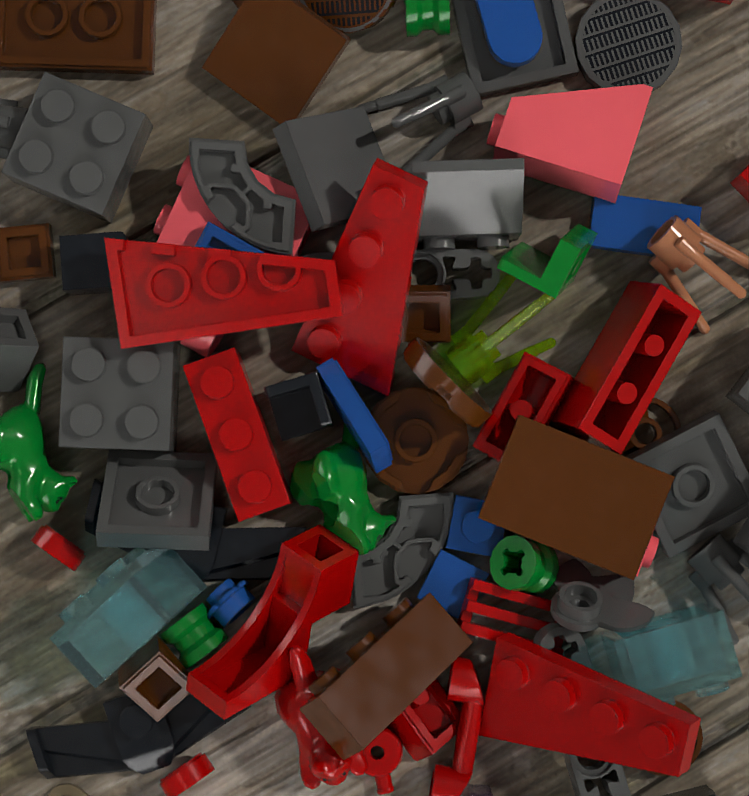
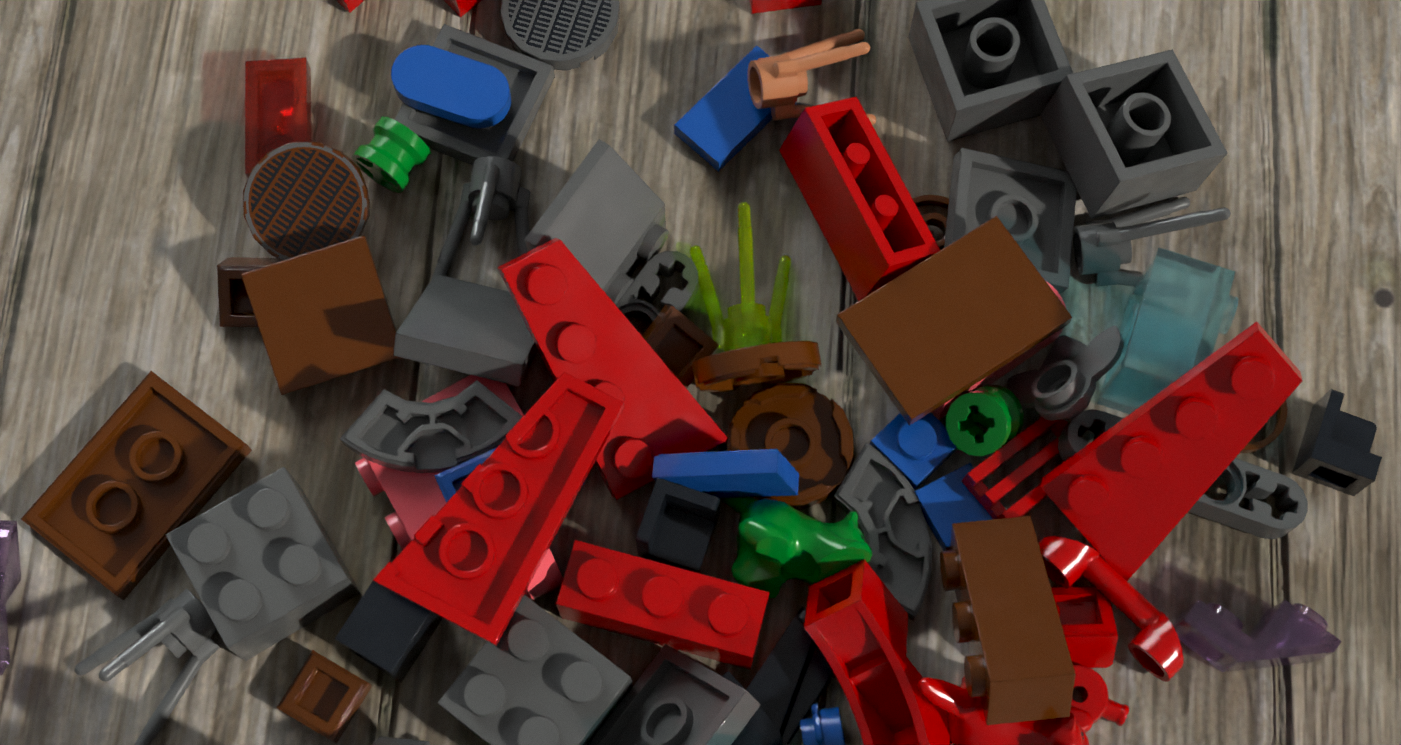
camera: 55 degrees left, 15 degrees down
red brick [472,352,575,462] -> none
coral slope [487,84,653,204] -> none
green panel [497,224,598,299] -> none

